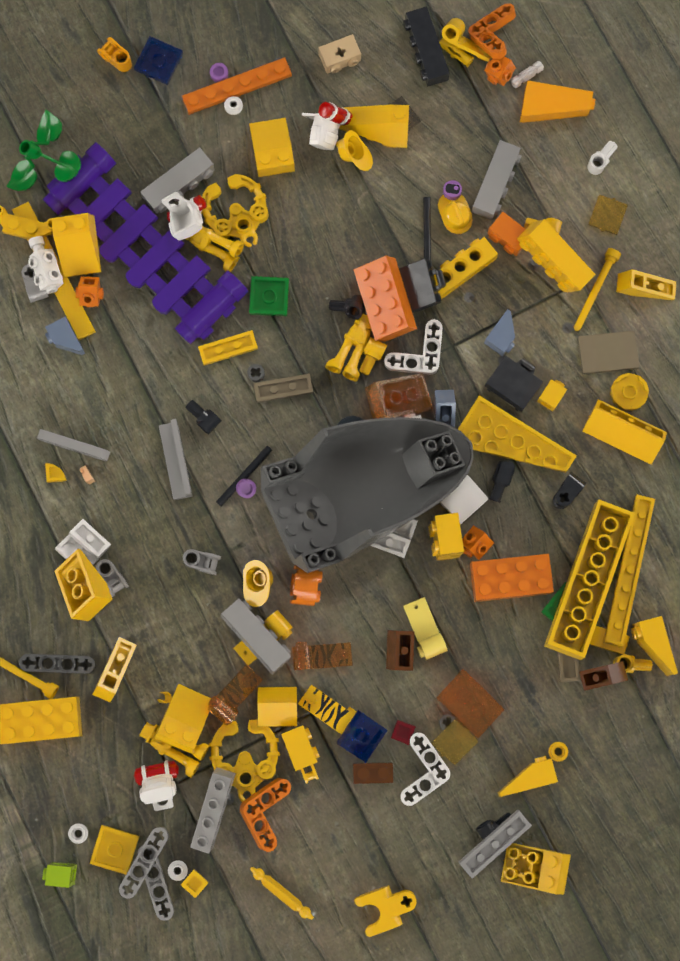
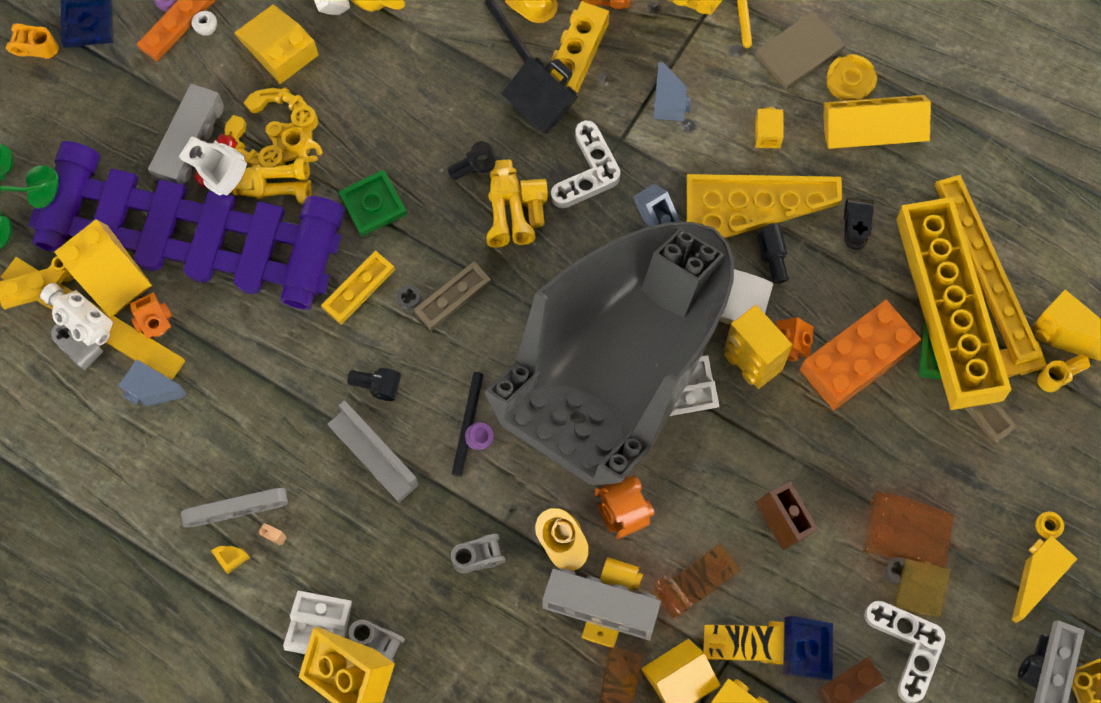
camera: 25 degrees left, 10 degrees down
orange brick [353,256,417,342] -> none
clear orange slope [365,373,433,419] -> none
dark red tile [391,720,416,745] -> none
light yellow door [403,597,448,660] -> none
black piece [485,356,543,412] -> none
reddish brown brick [579,661,628,691] -> none

